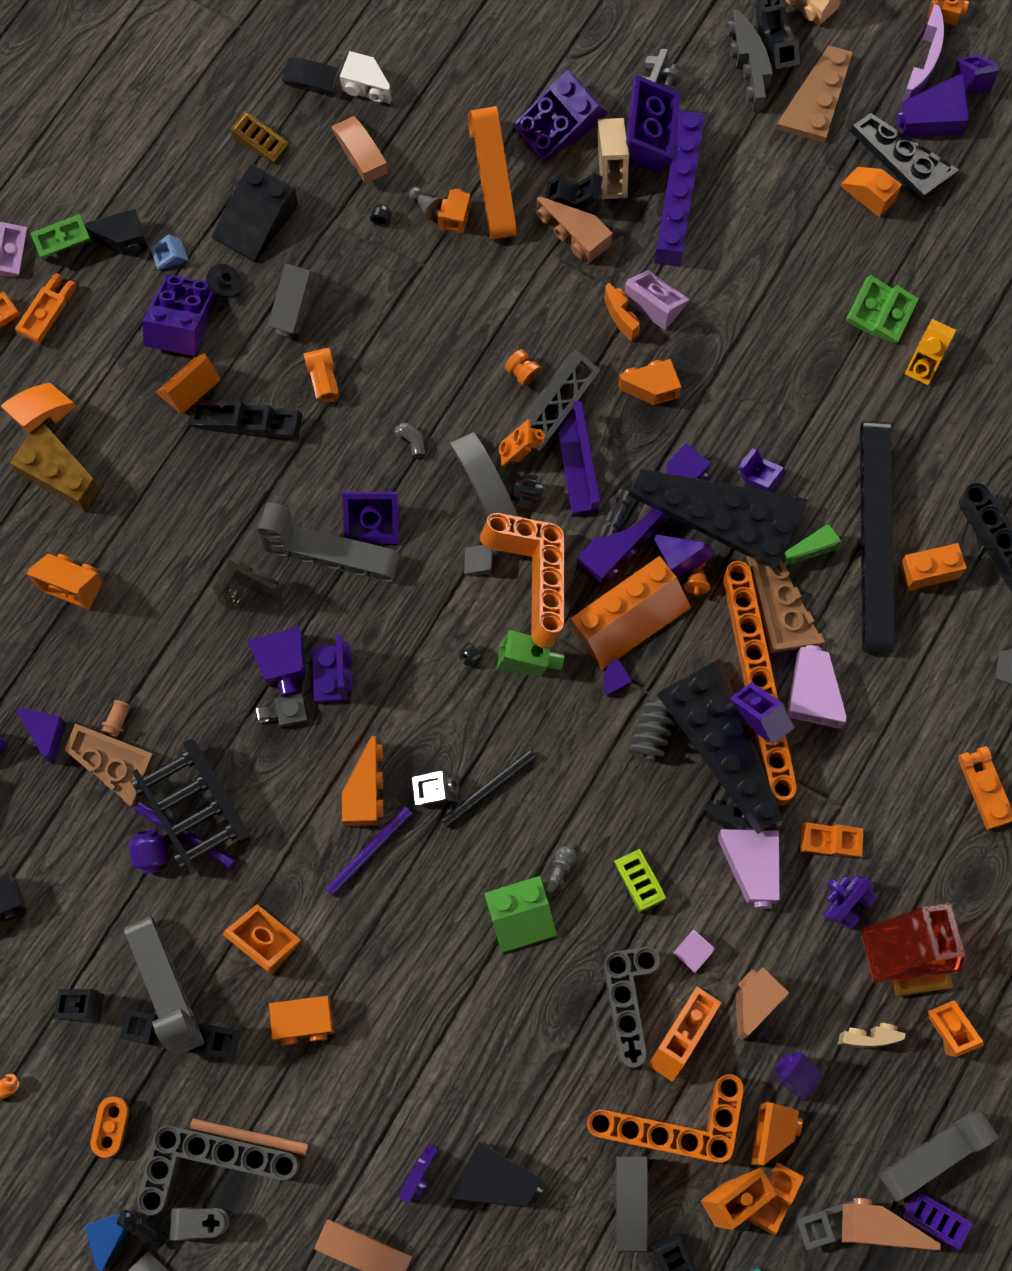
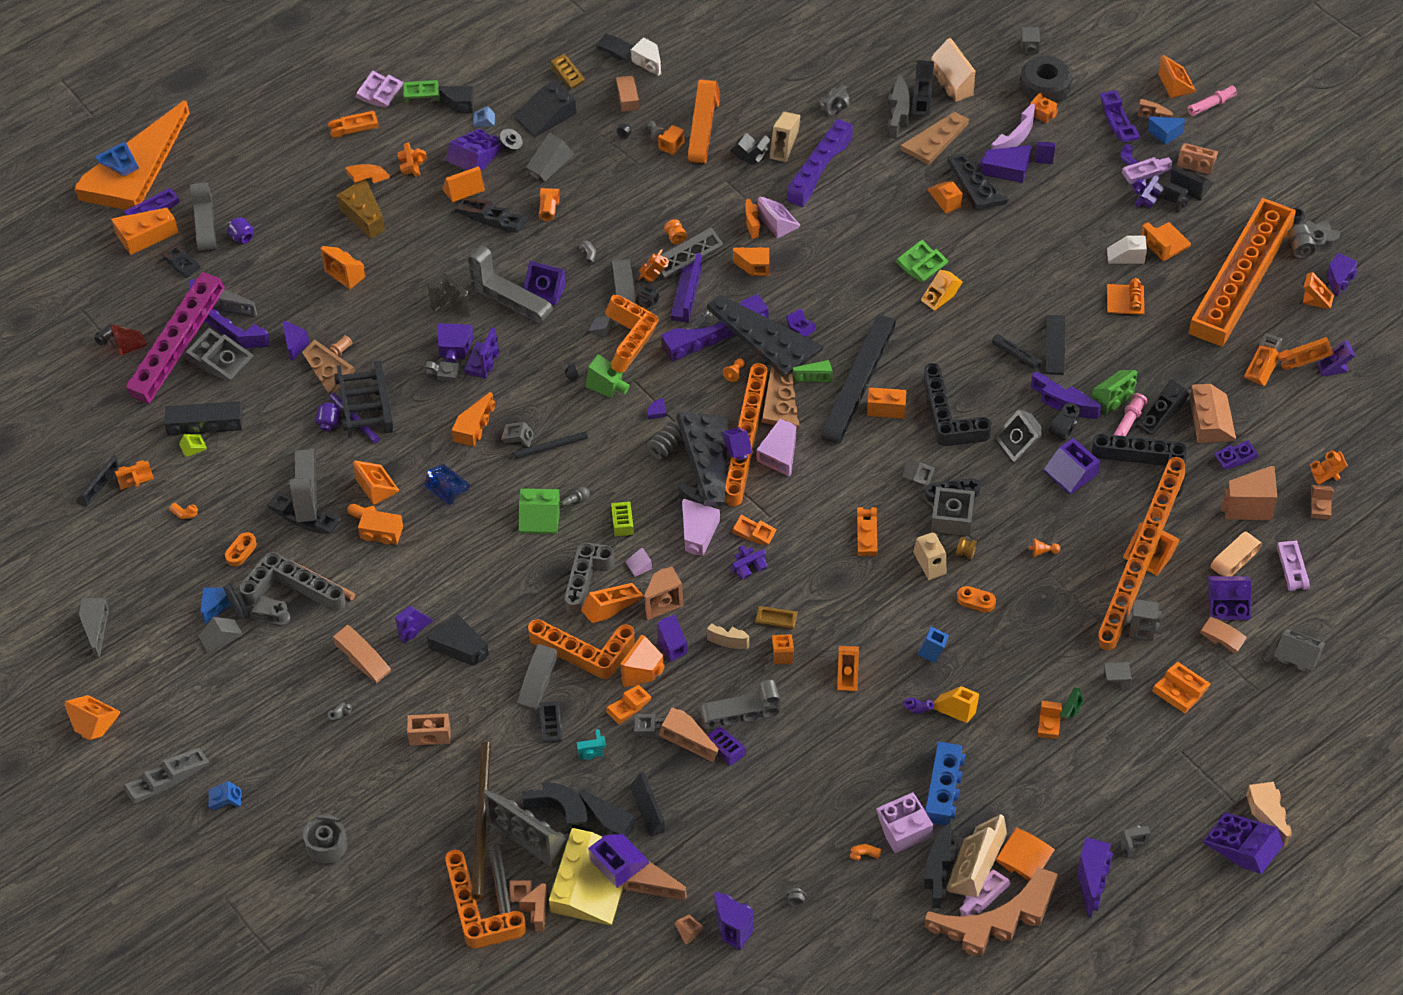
camera: 20 degrees right, 20 degrees down
orange hinge [15,273,77,345] -> none
black slope [54,989,104,1023] -> none
dark purple bar [325,807,413,896] -> none
dark purple slope [513,70,608,162] -> none
nougat slope [536,197,612,264] -> none
orange slope [570,556,691,671] -> none
dark purple slope [626,74,681,173] -> none
dark purple slope [654,535,715,578] -> none
orange slope [700,1168,777,1230] -> none
clear red slope [860,904,965,983] -> none
none -> orange arm [347,504,376,519]
none -> orange hips [397,142,427,177]
none -> clear blue bracket [424,464,470,505]

